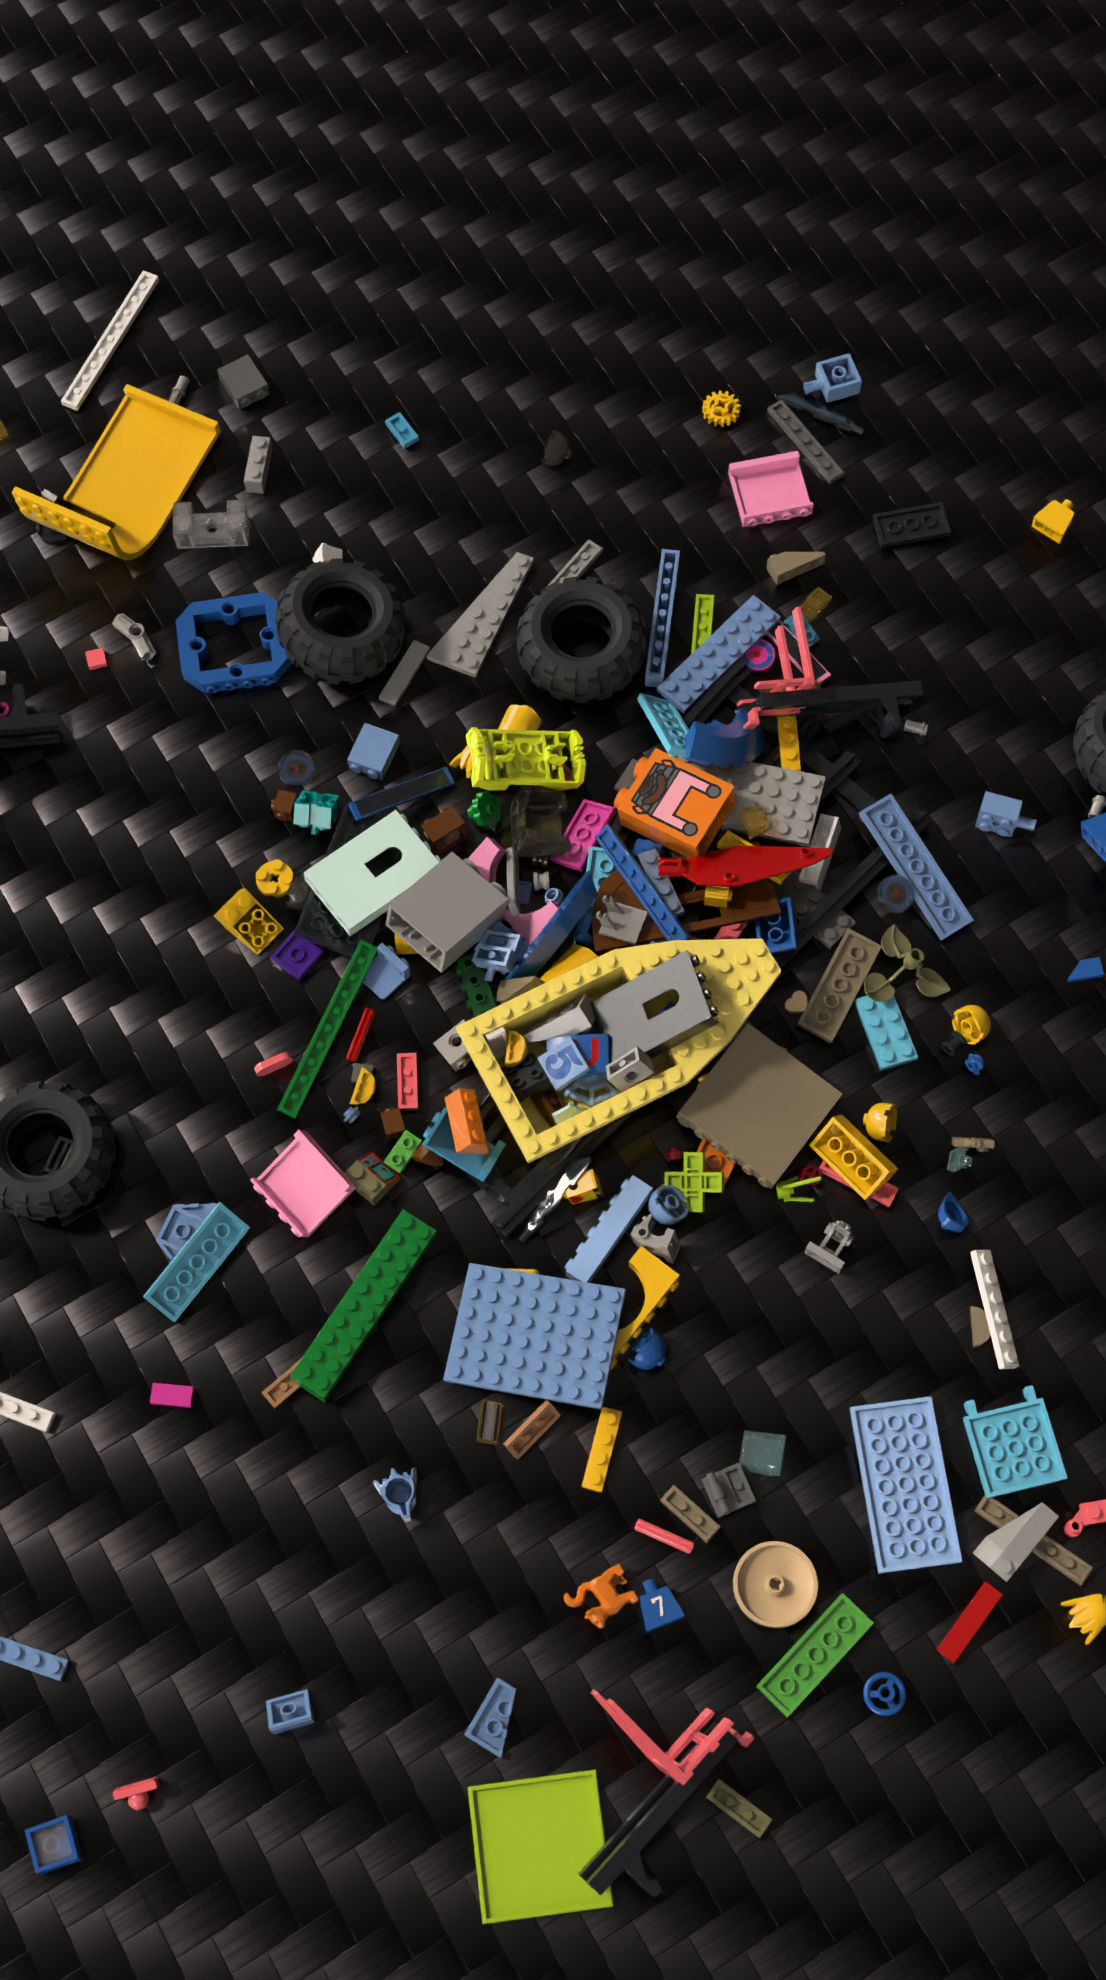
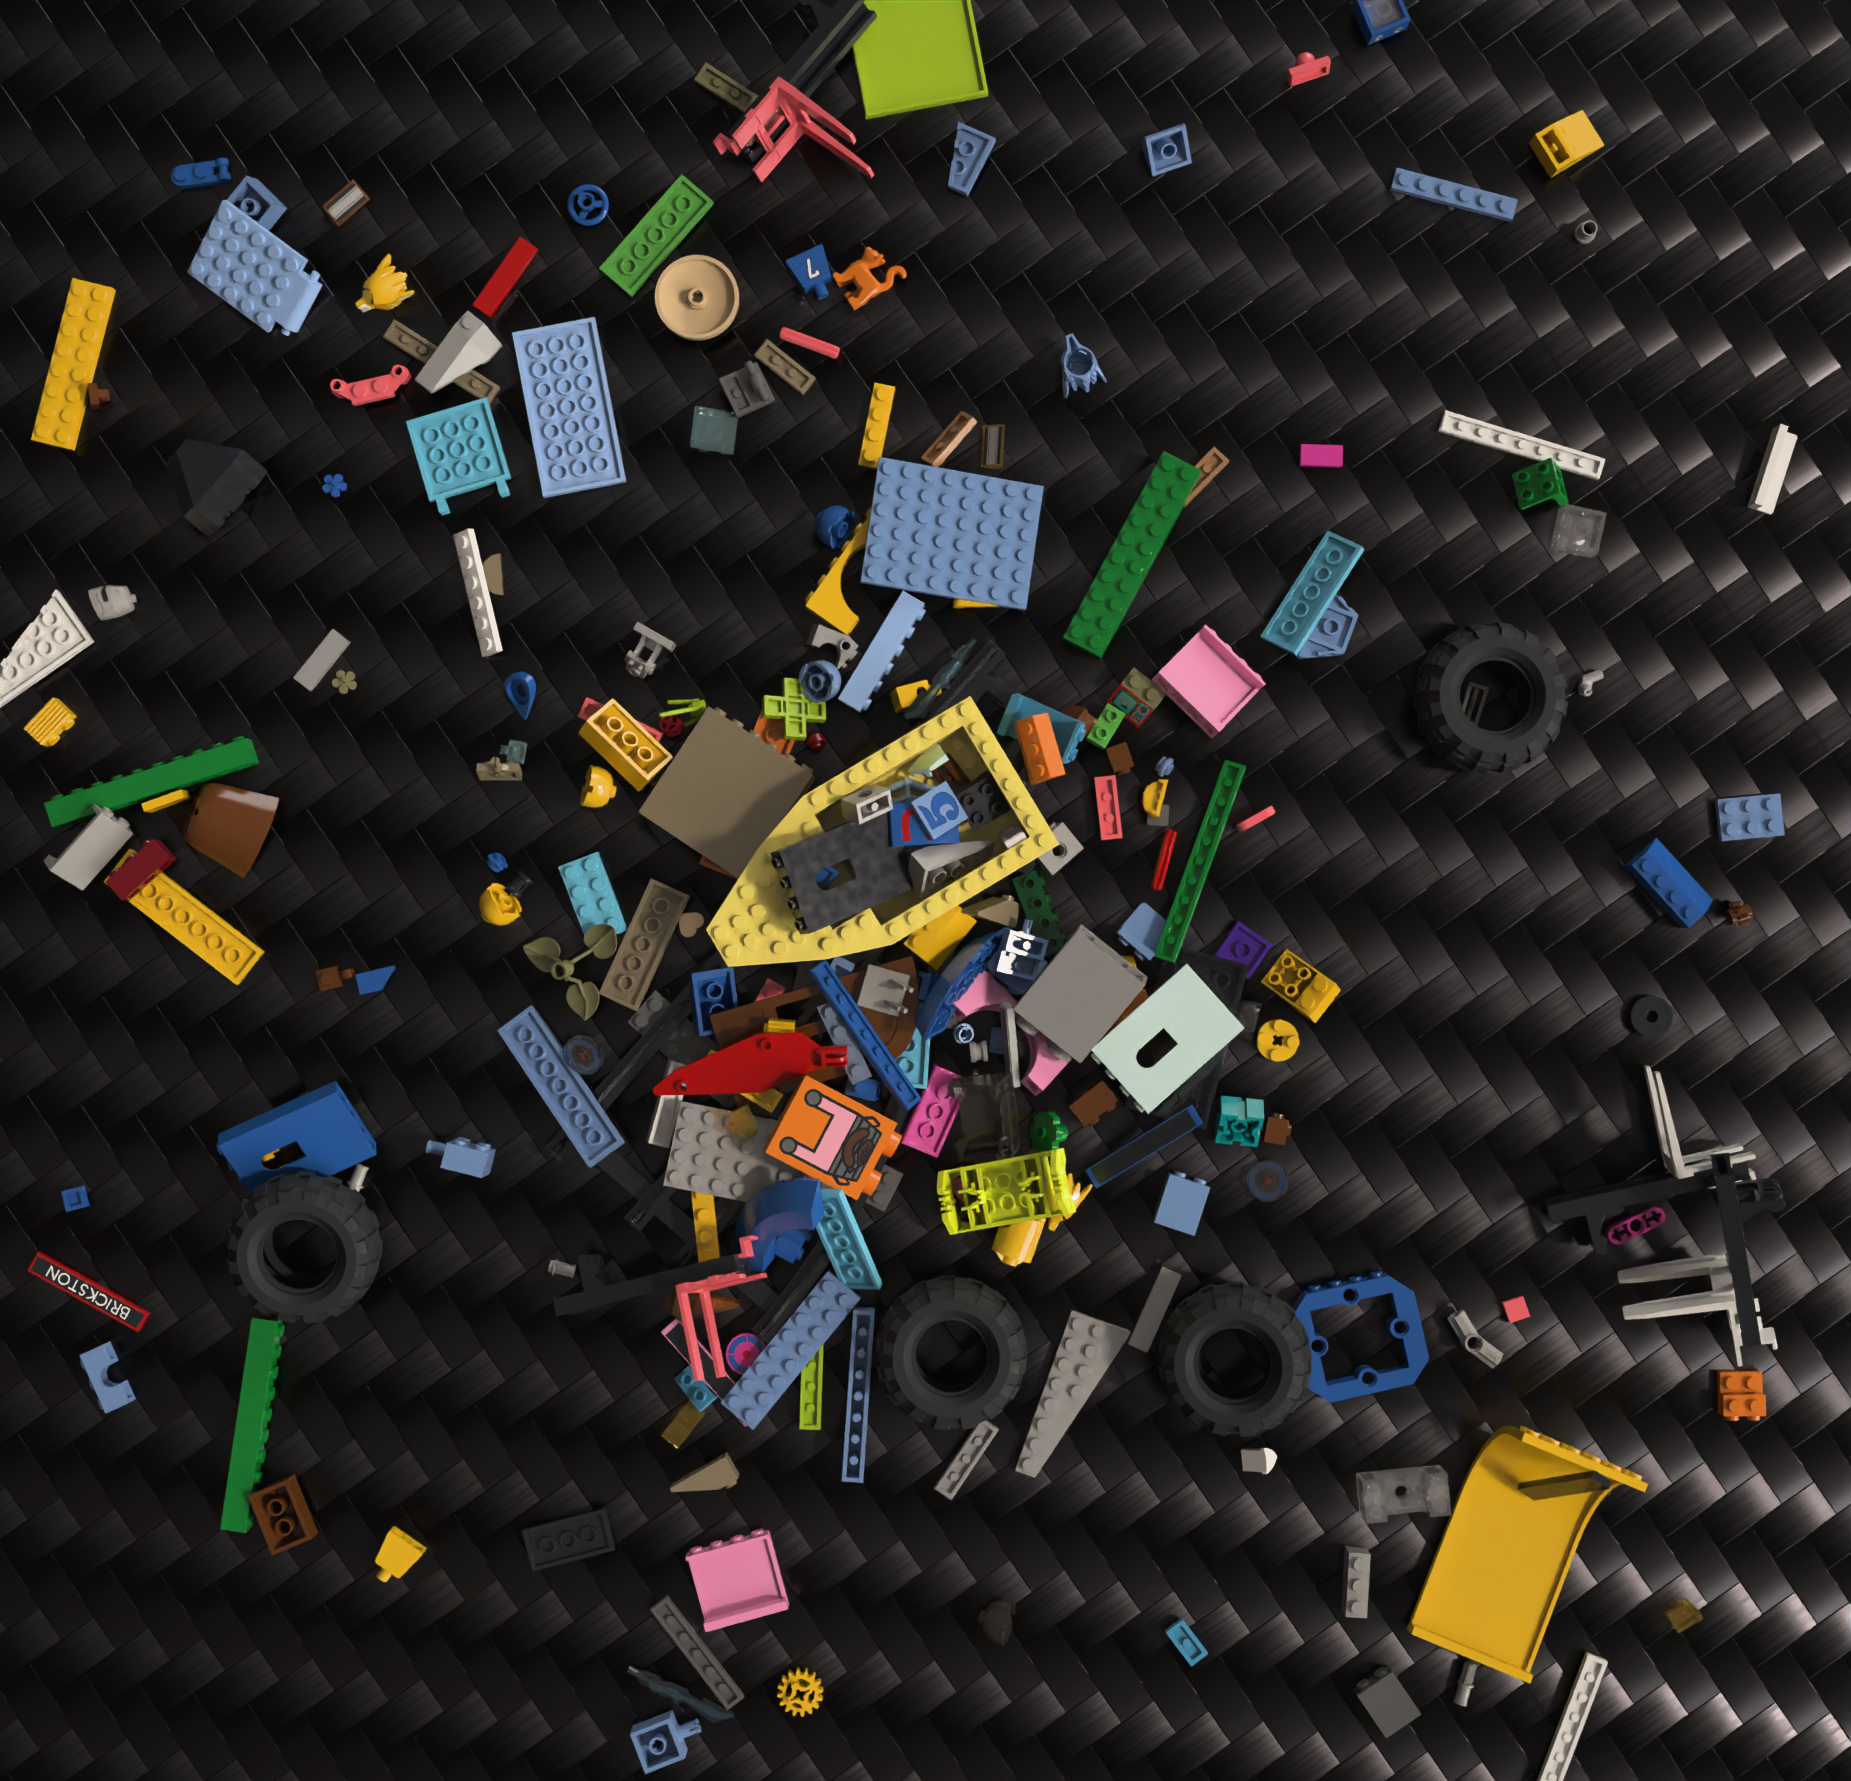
camera: 170 degrees right, 20 degrees up
yellow tile [505,1030,528,1068] -> none

